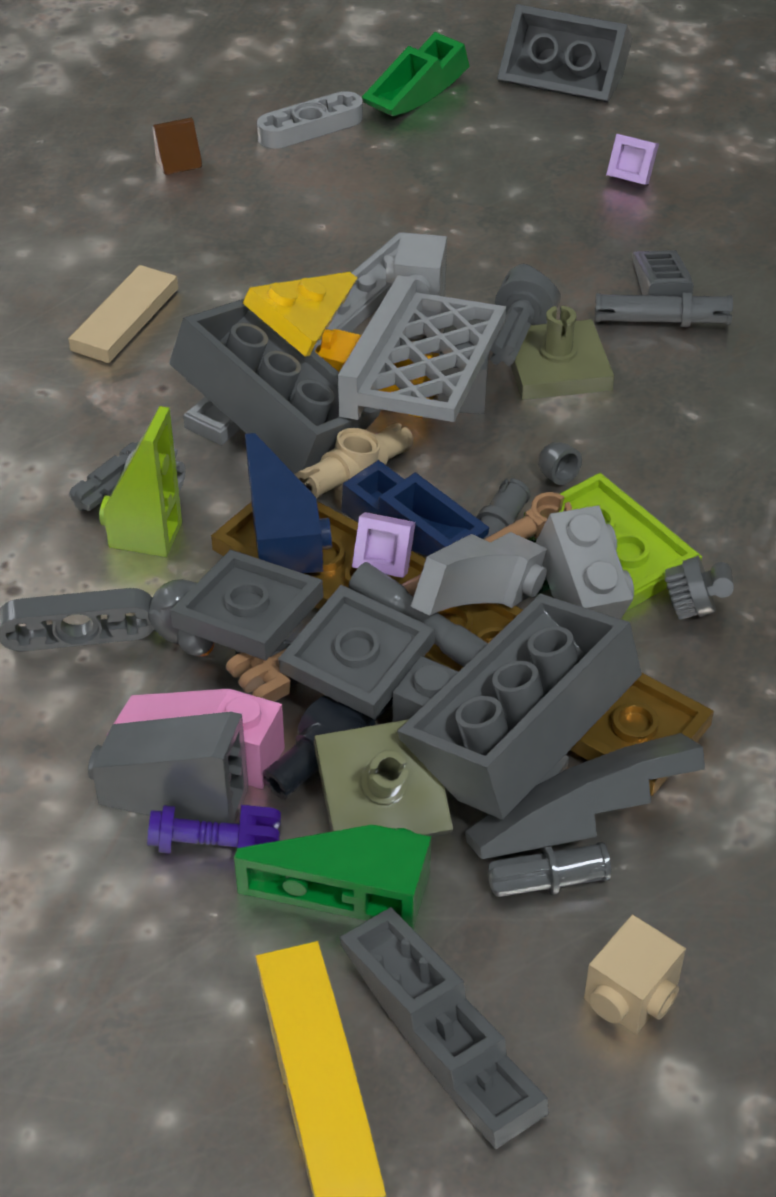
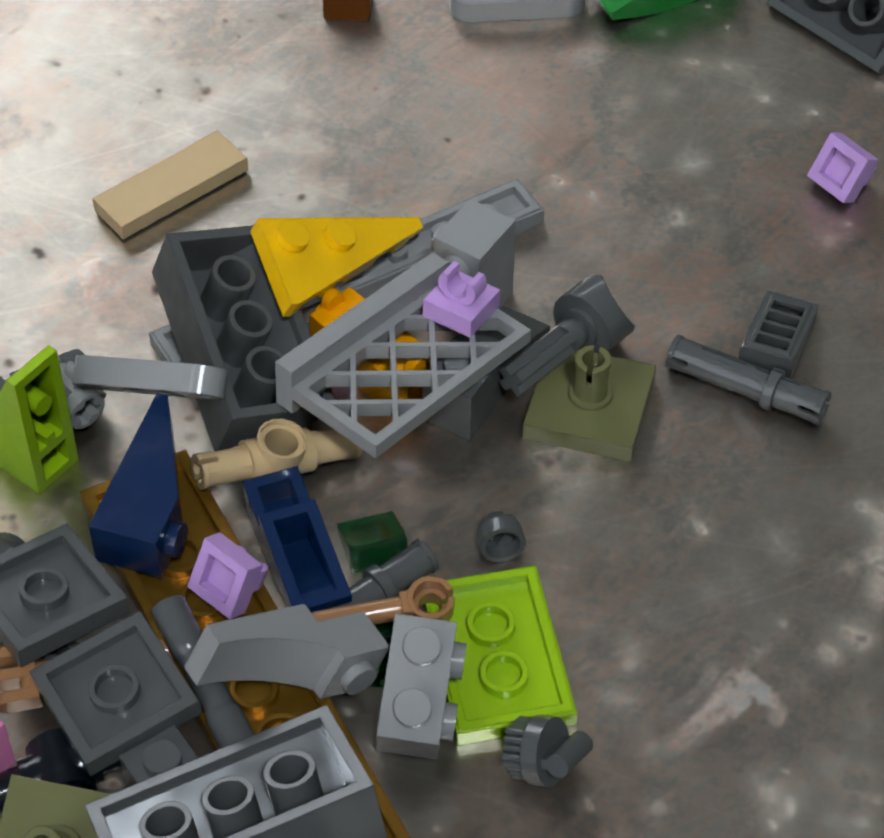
camera: 25 degrees right, 5 degrees up
none -> light grey beam [72,355,228,400]
none -> clear green slope [337,511,407,574]
none -> lavender tile [422,261,500,338]

